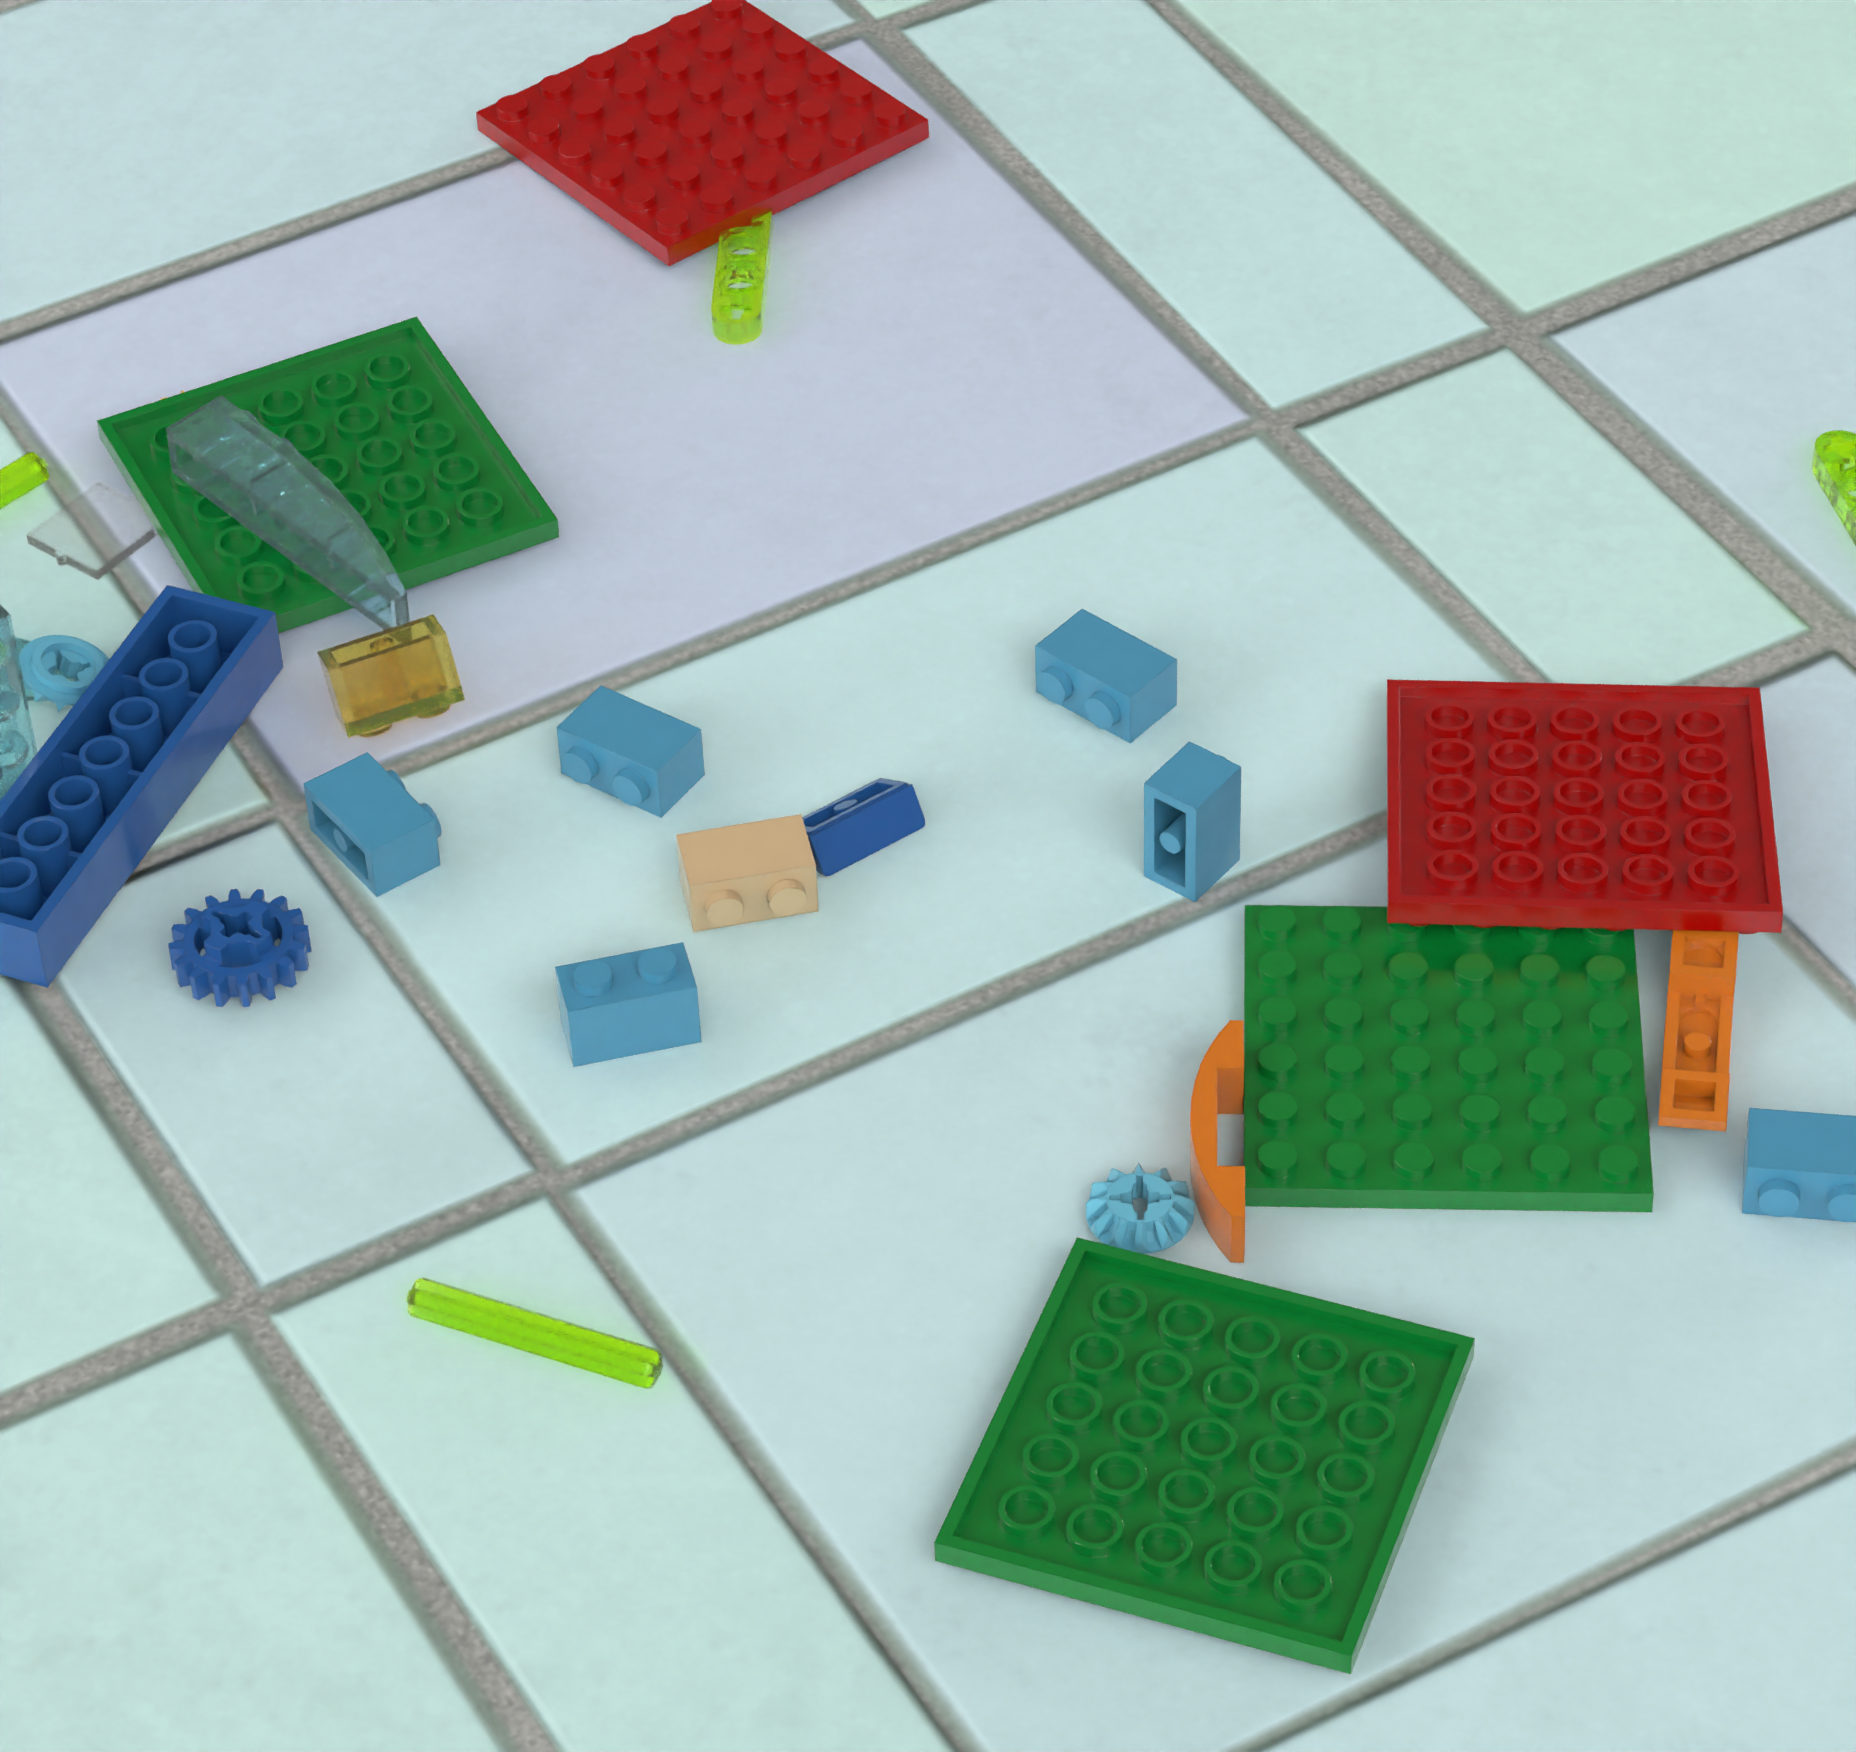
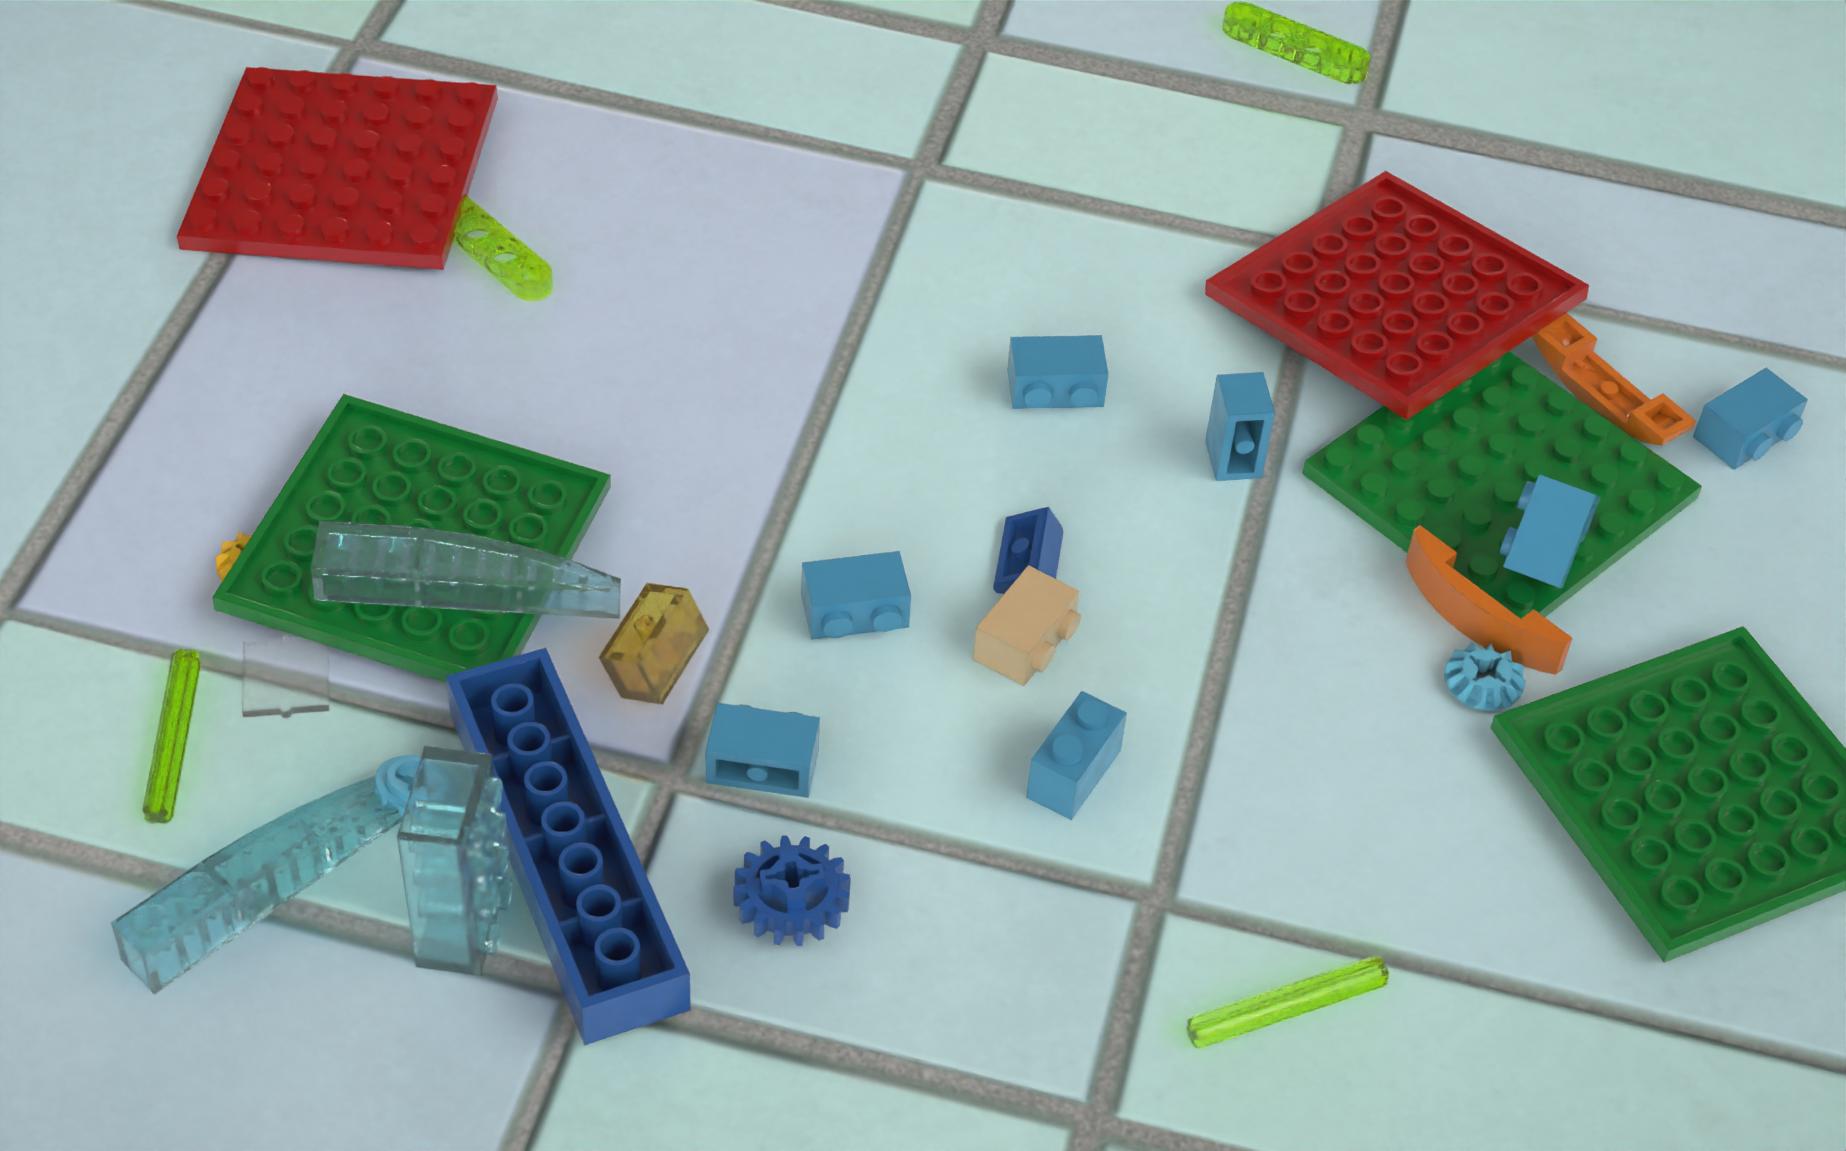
camera: 50 degrees left, 5 degrees up
none -> dark azure brick [1499,474,1601,588]

